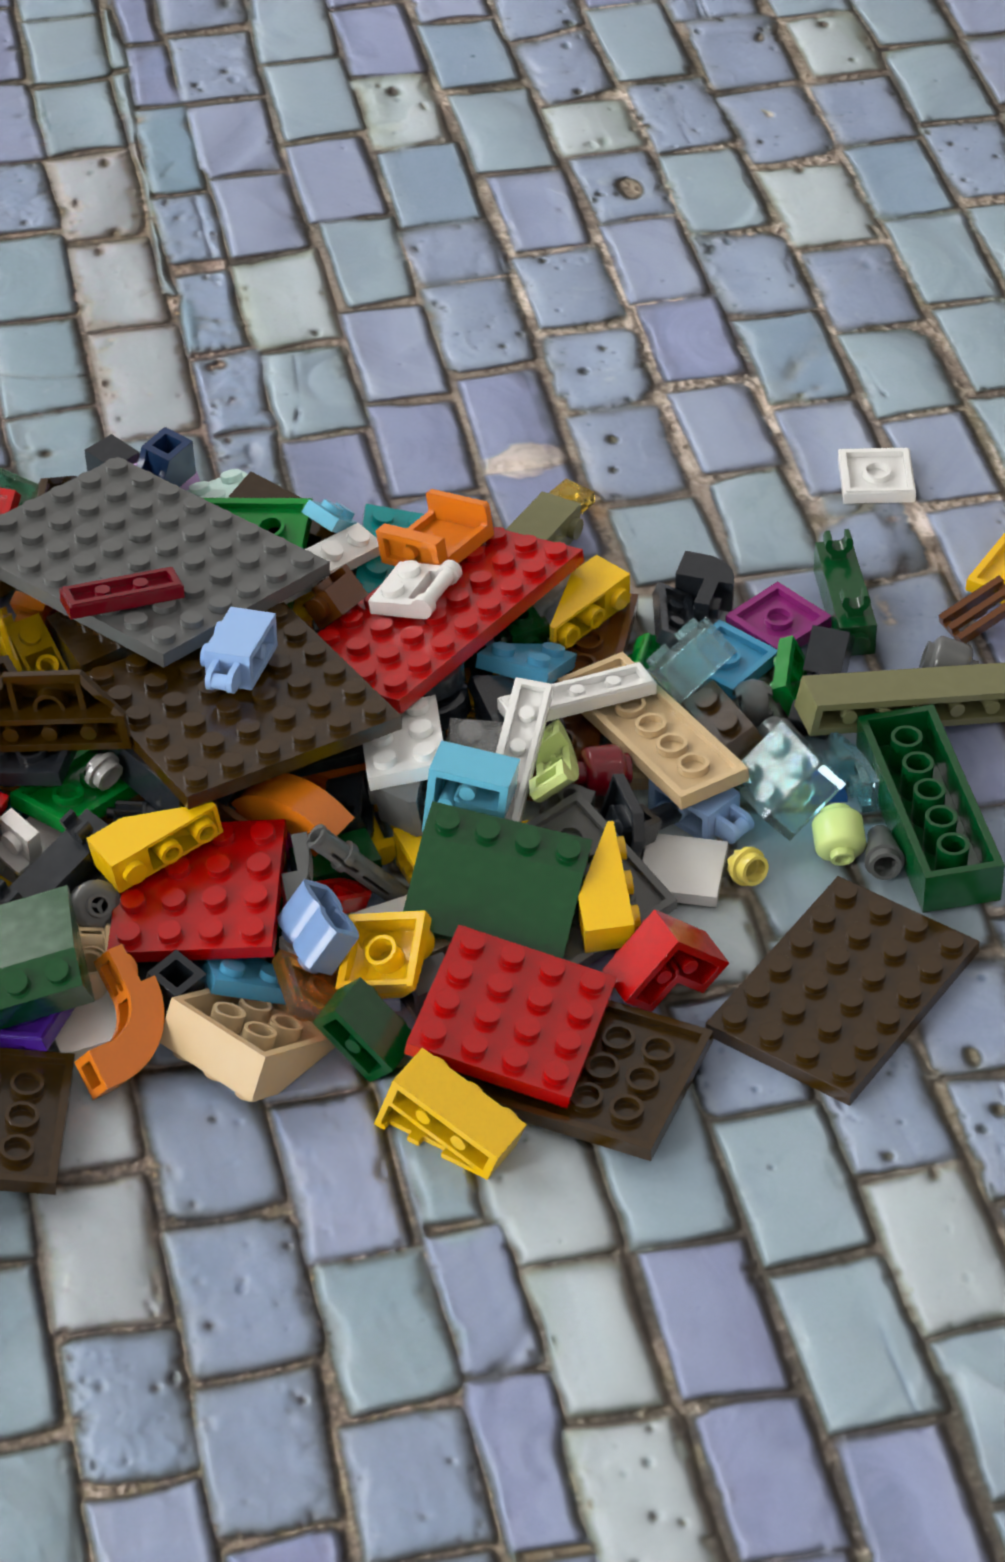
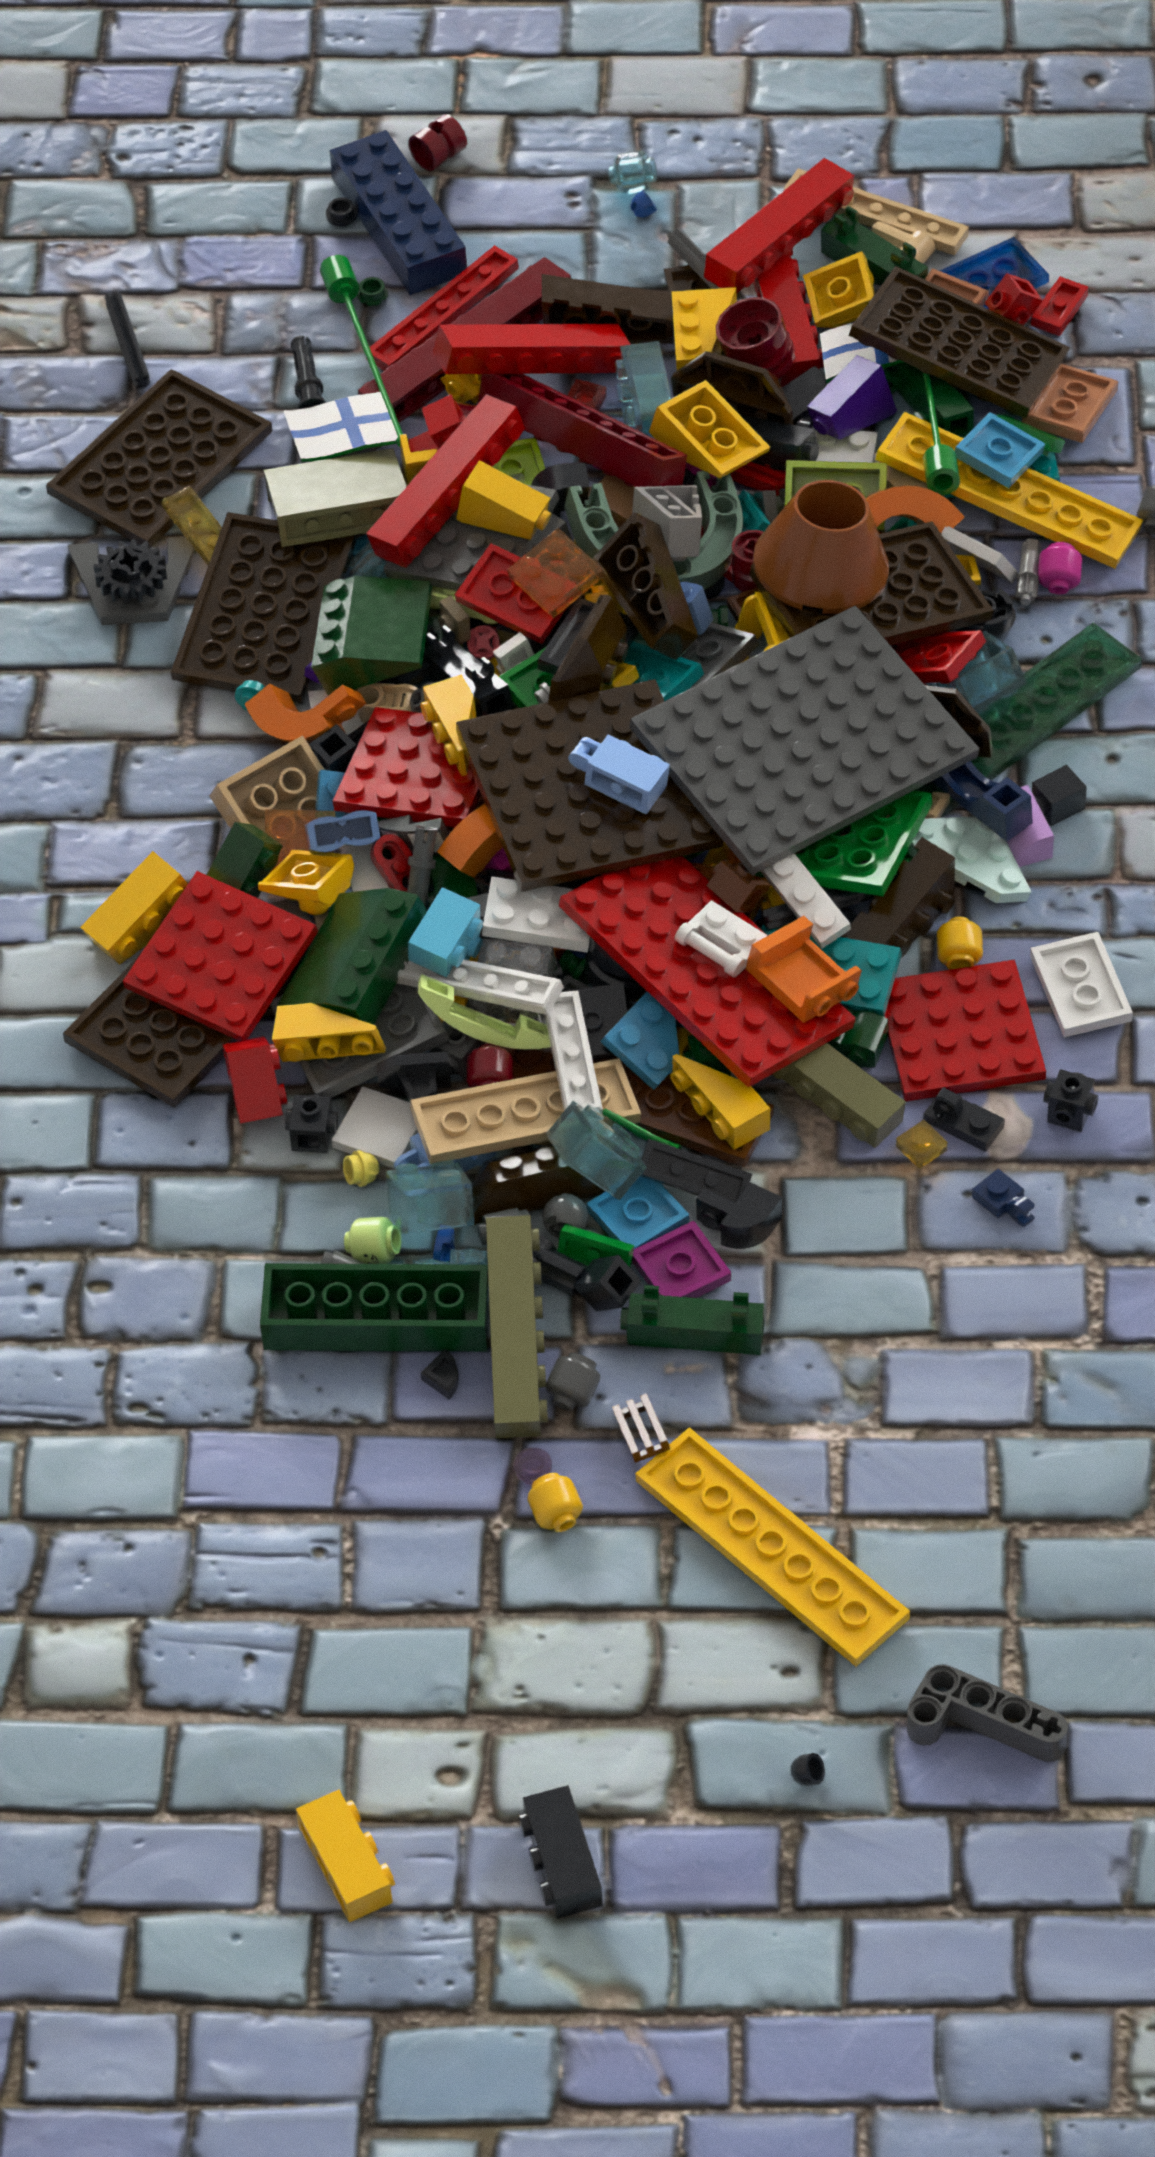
camera: 105 degrees right, 10 degrees up
dark red tile [59,567,185,620] -> none
medium azure plate [302,499,361,533] -> none
dark brown plate [705,876,980,1106] -> none
white tile [838,448,916,504] -> none
none -> teal plate [234,680,265,711]
none -> black brick [285,1094,338,1153]
none -> black tile [421,1349,459,1400]
none -> red plate [884,959,1046,1102]
none -> black hinge [923,1087,1005,1152]
none -> yellow head [937,916,983,970]
none -> dark blue plate [972,1169,1035,1227]
none -> white plate [1030,932,1133,1038]
none -> black brick [1043,1069,1099,1132]

